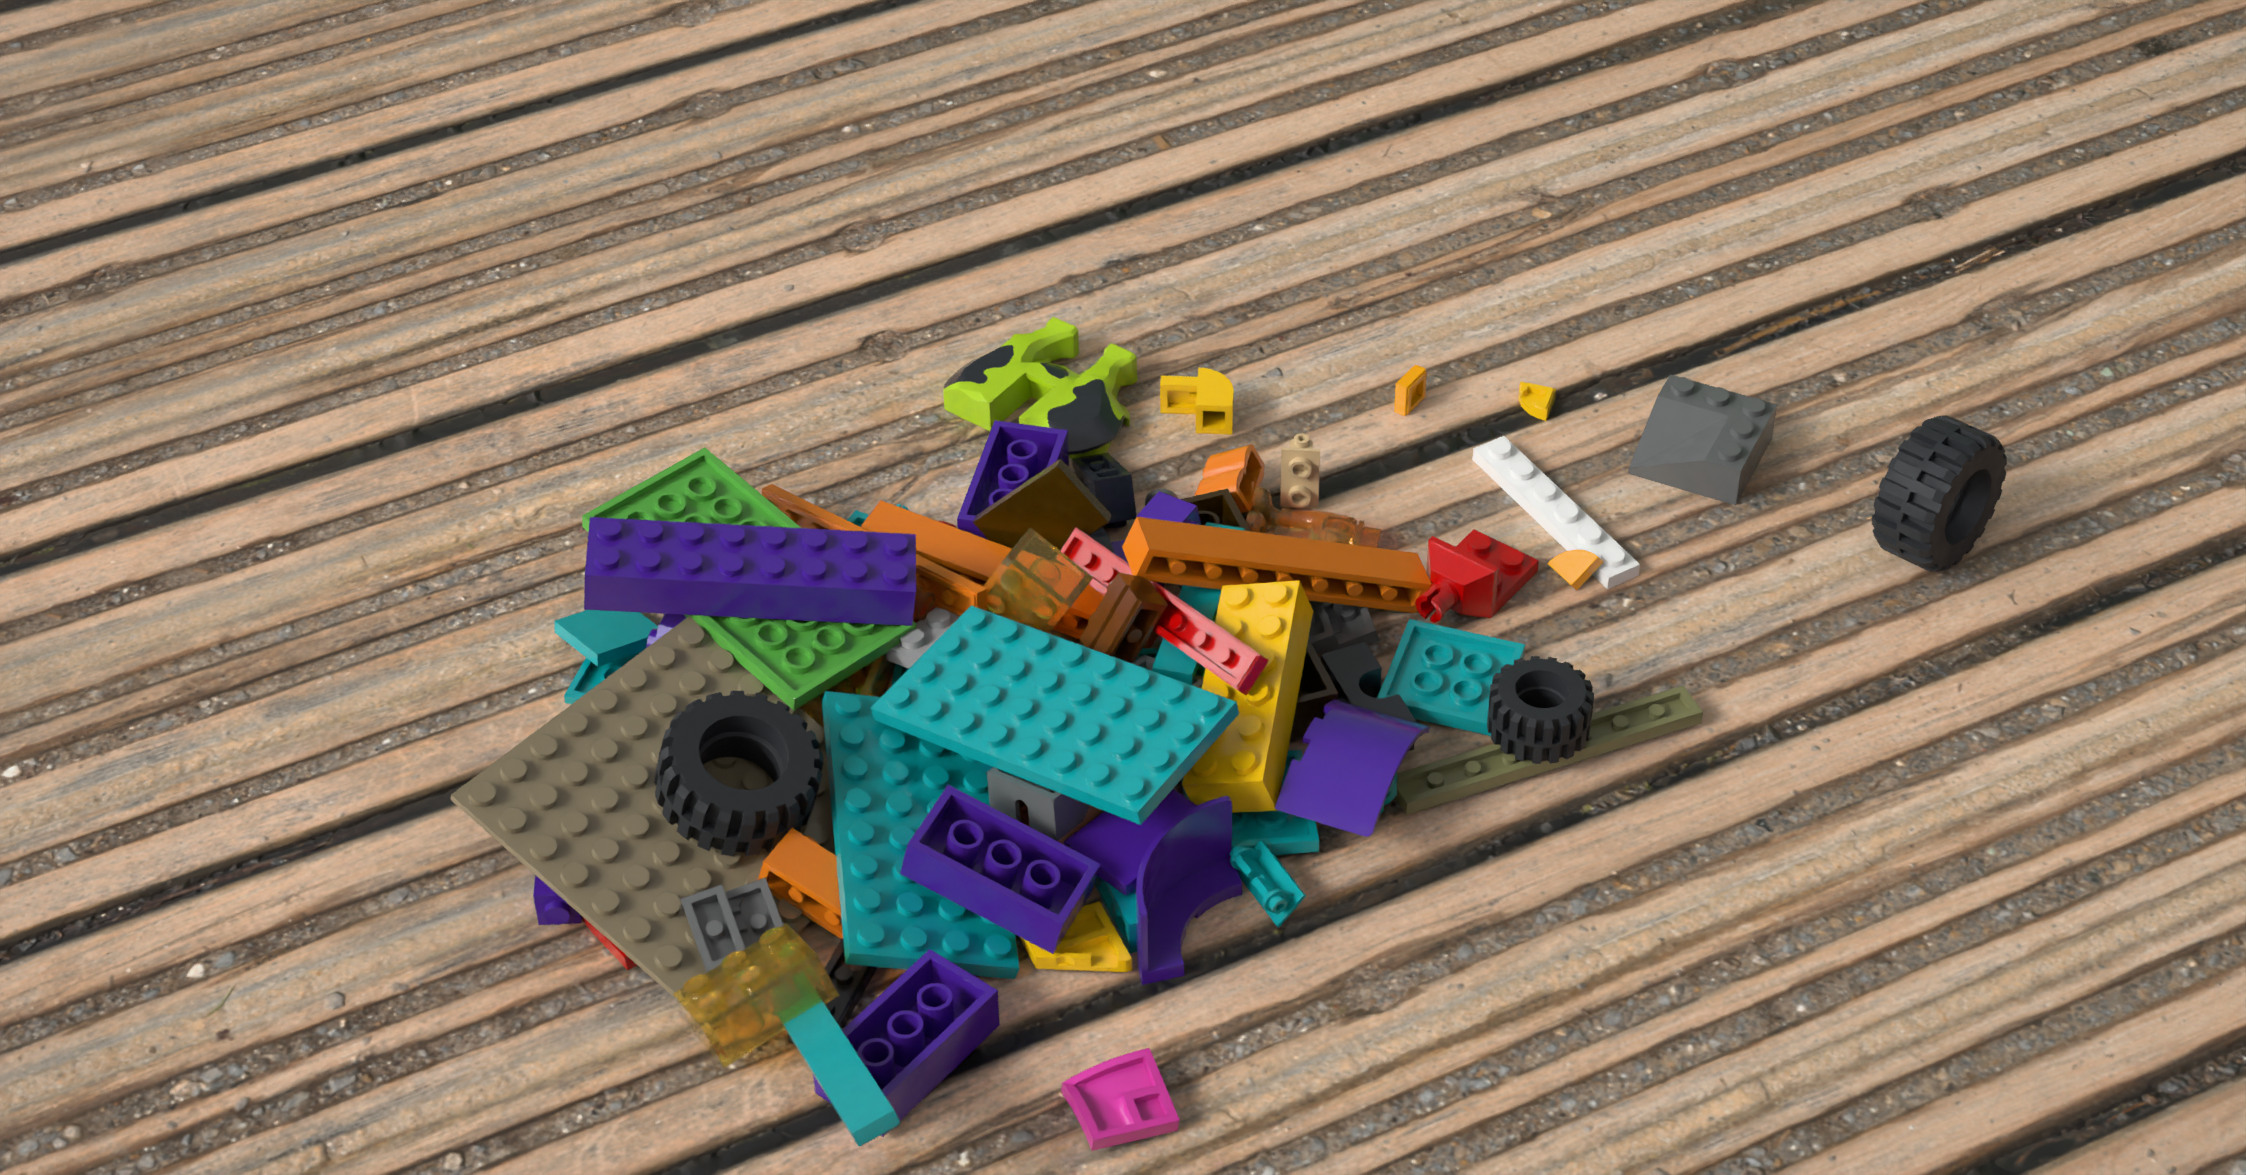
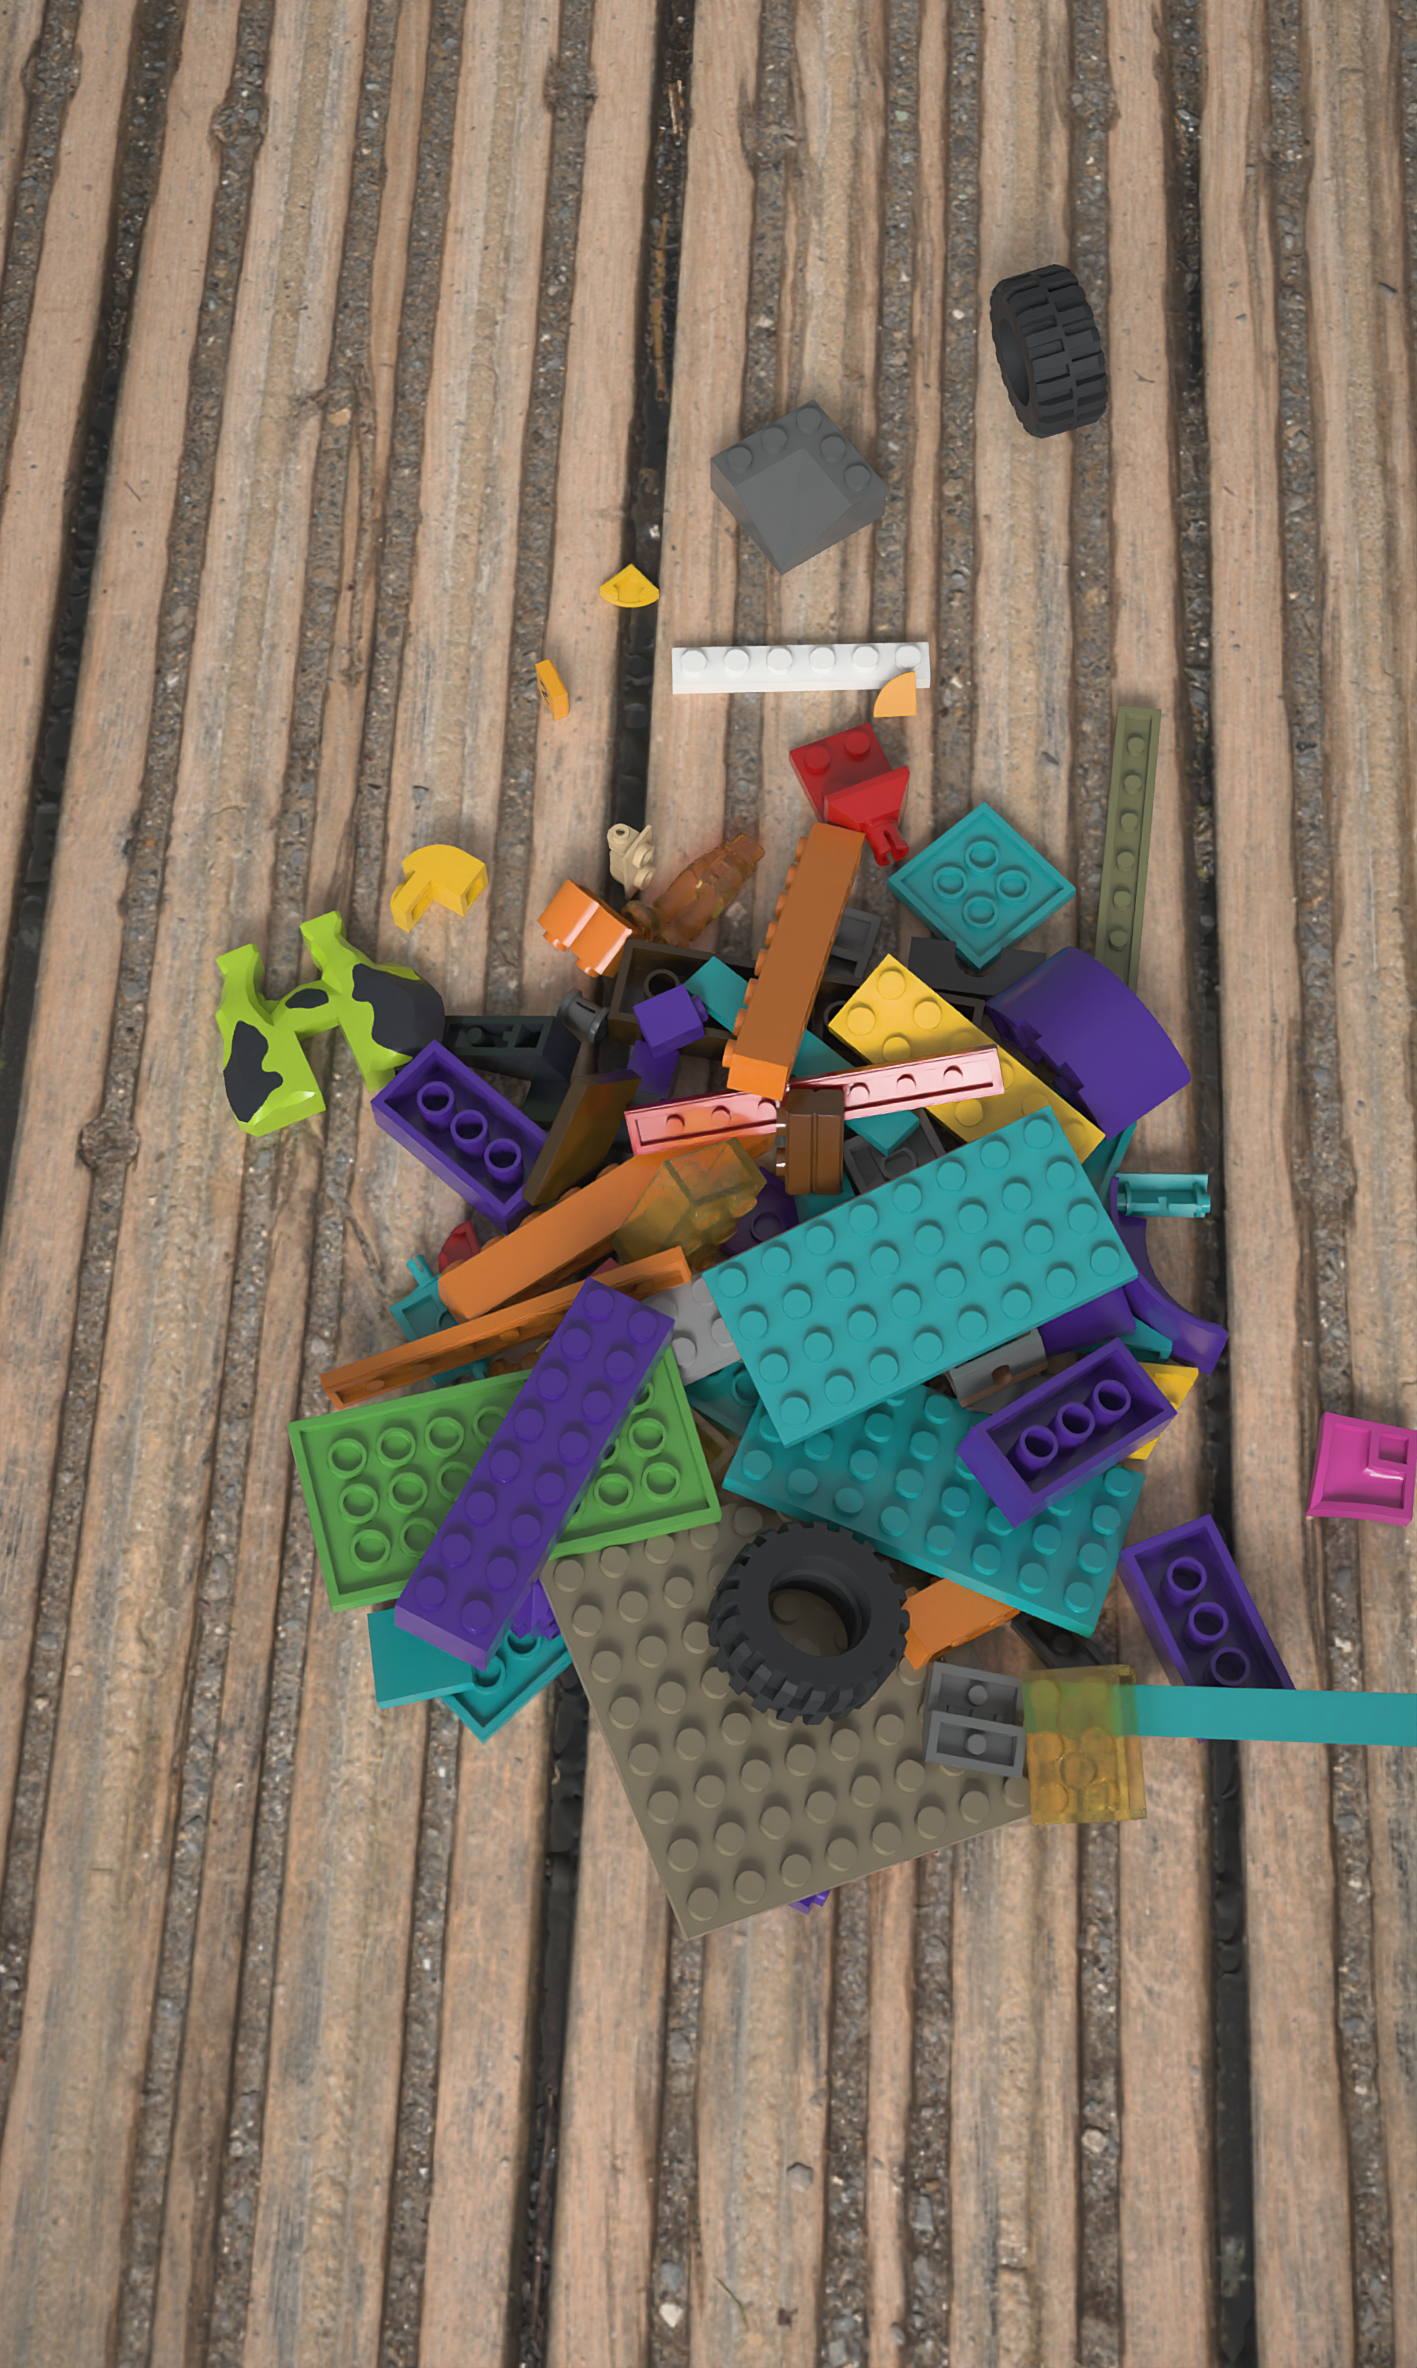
camera: 60 degrees left, 25 degrees up
black tyre [1487,656,1594,764] -> none

